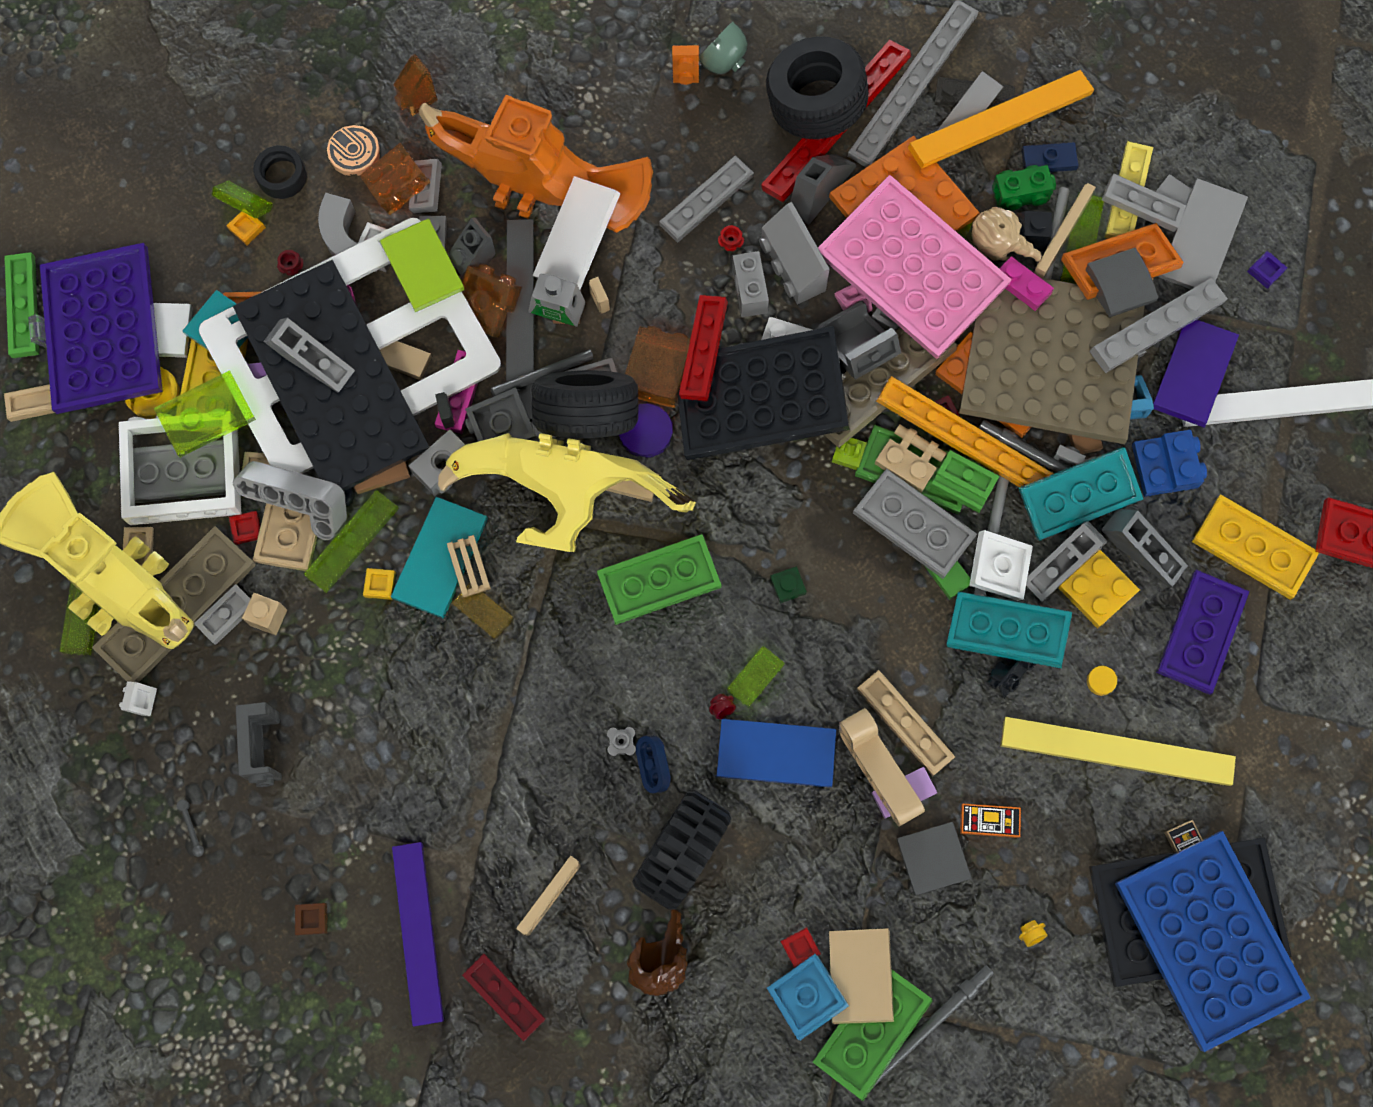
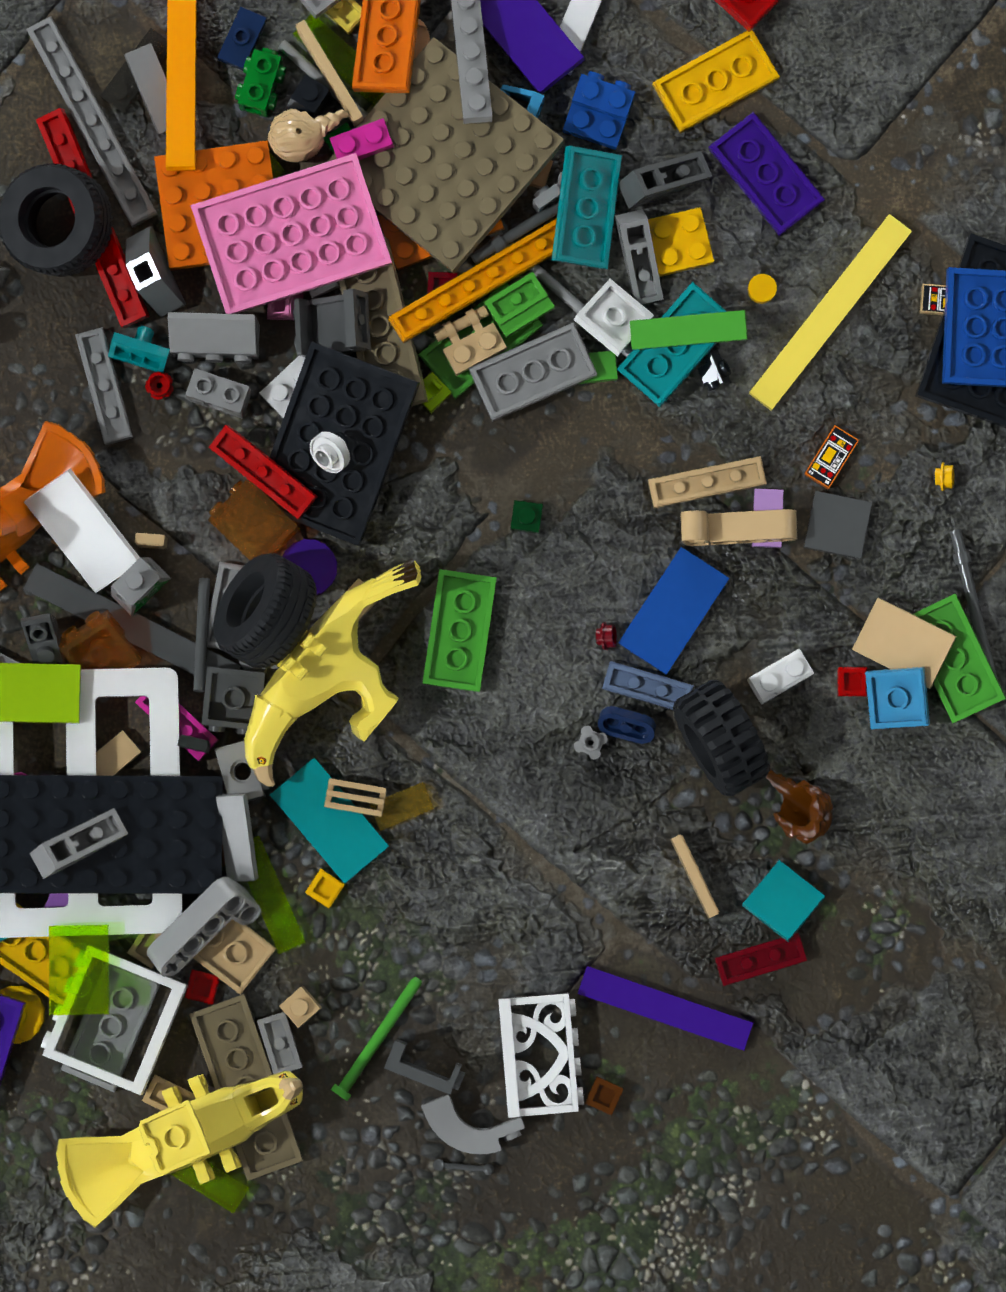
camera: 60 degrees left, 10 degrees up
white tile [119,682,157,716] -> none
clear neon green tile [727,646,785,708] -> none
dark grey slope [1086,248,1158,318] -> none
none -> teal tile [108,326,170,373]
none -> light grey tile [216,793,258,881]
none -> white plate [310,432,350,473]
none -> bright green bar [331,976,422,1101]
none -> light grey arch [421,1094,525,1154]
none -> white fence [498,993,584,1118]
none -> sand blue tile [602,661,694,710]
none -> bright green tile [630,310,748,350]
none -> teal tile [742,860,825,942]
none -> white brick [747,649,814,705]

